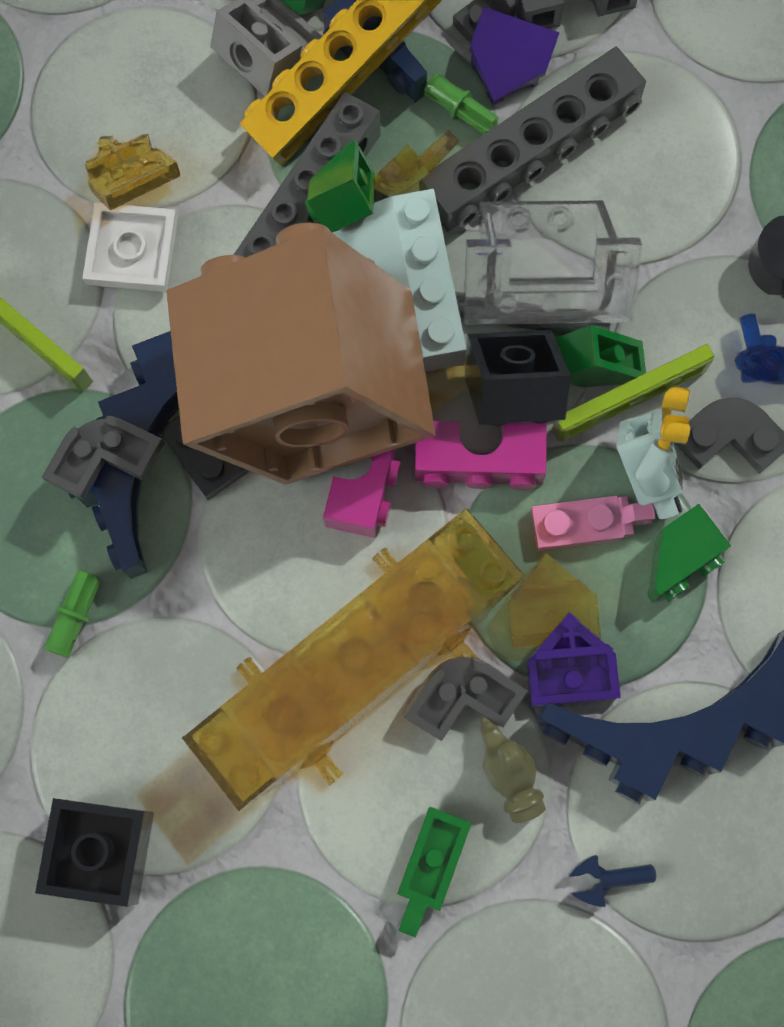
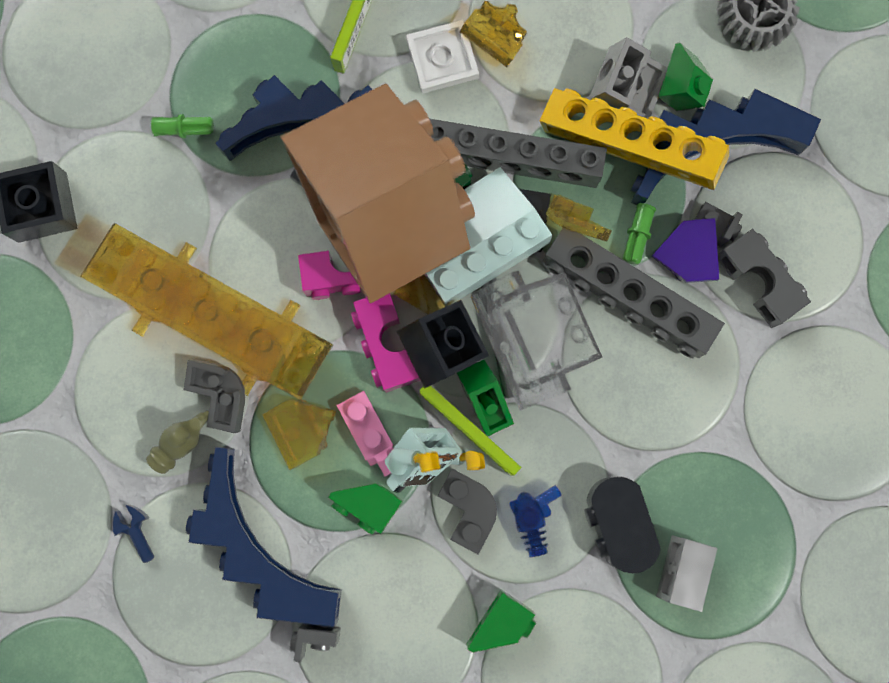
camera: 65 degrees right, 5 degrees up
dark grey plate [42,416,164,500] -> none
green slope [305,140,375,233] -> none
green plate [397,806,472,938] -> none
dark purple slope [527,612,621,706] -> none

